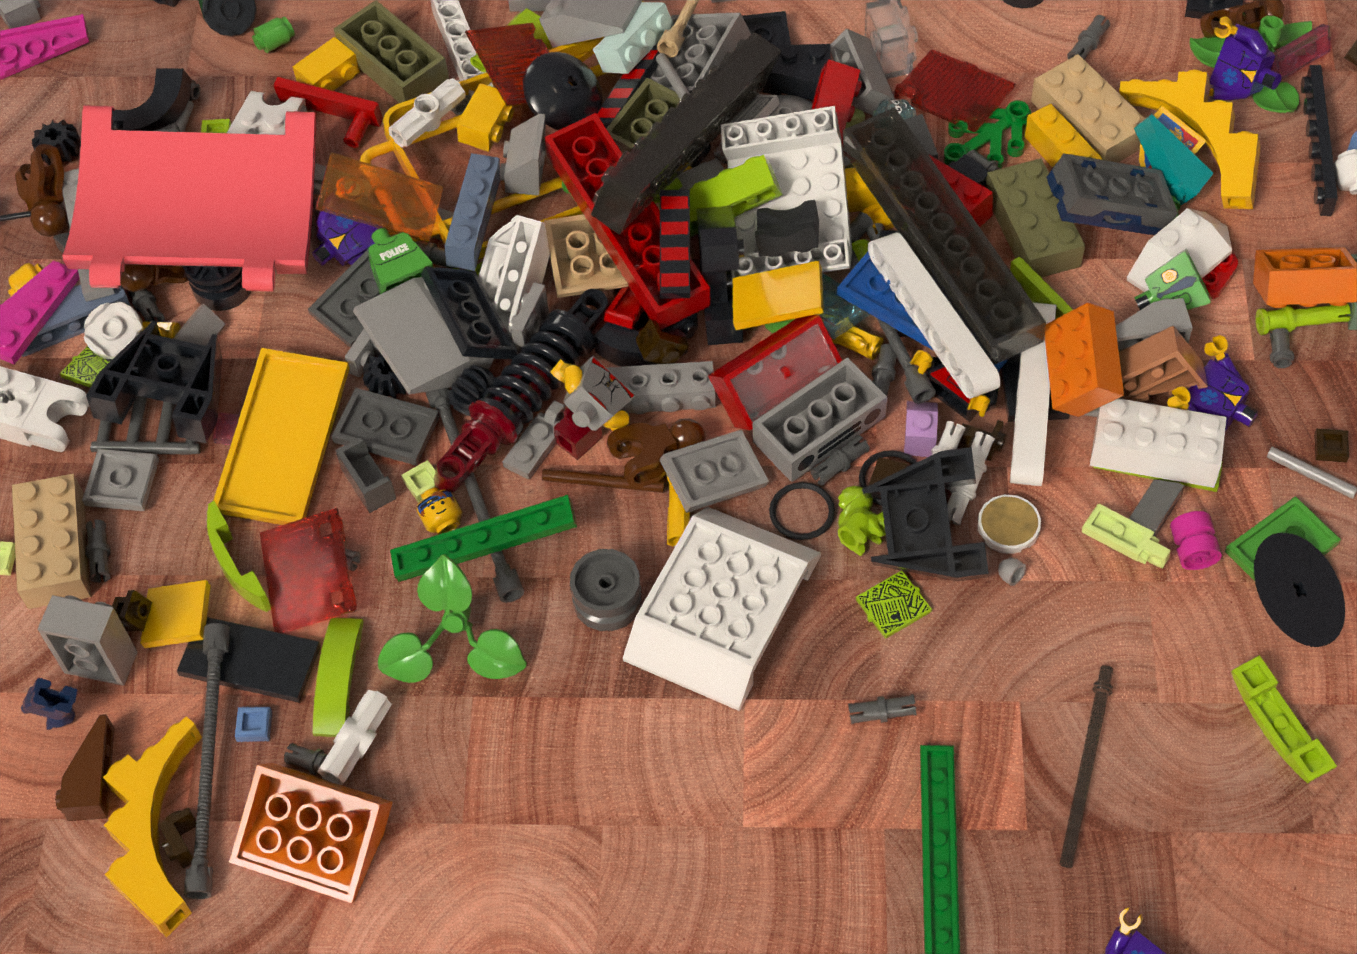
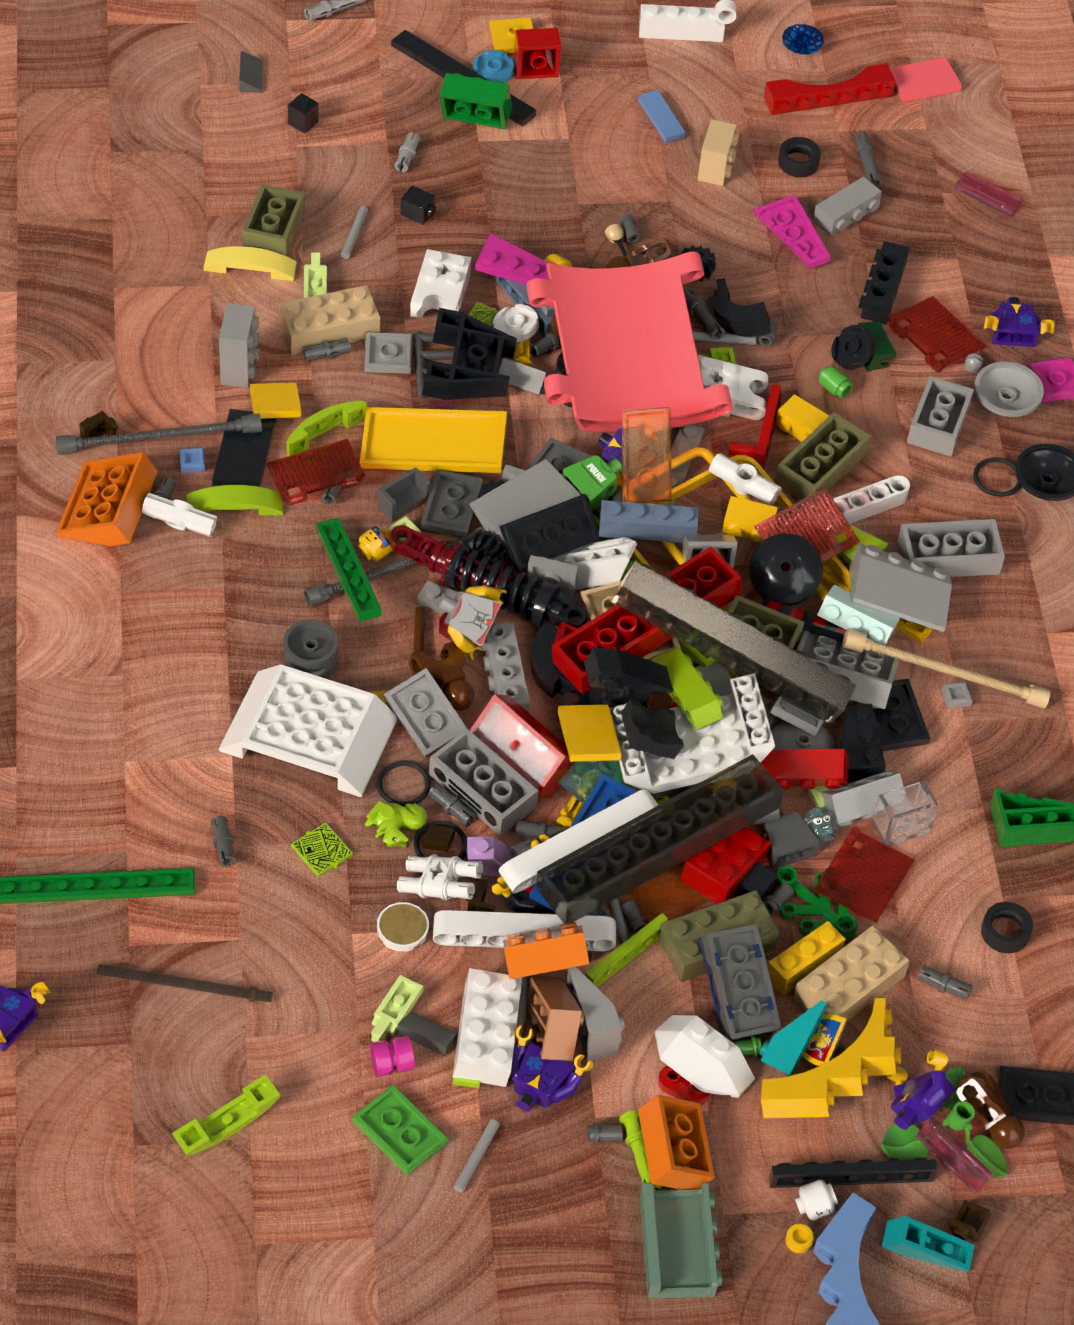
camera: 75 degrees right, 5 degrees down
dark blue animal [21,678,77,730] -> none
reddish brown slope [55,714,115,821] -> none
yellow arch [103,716,202,938] -> none
dark brown bracket [112,590,152,631] -> none
bright green plant [378,554,527,683] -> none
dark brown bracket [636,319,689,364] -> none
light grey bar [656,53,692,104] -> none
tile [660,190,690,299] -> none
black wedge [862,447,989,581] -> none
light grey hinge [998,558,1026,586] -> none
bright green torso [1134,249,1212,310] -> none
black piece [1254,533,1345,647] -> none
dark brown tile [1314,429,1349,462] -> none

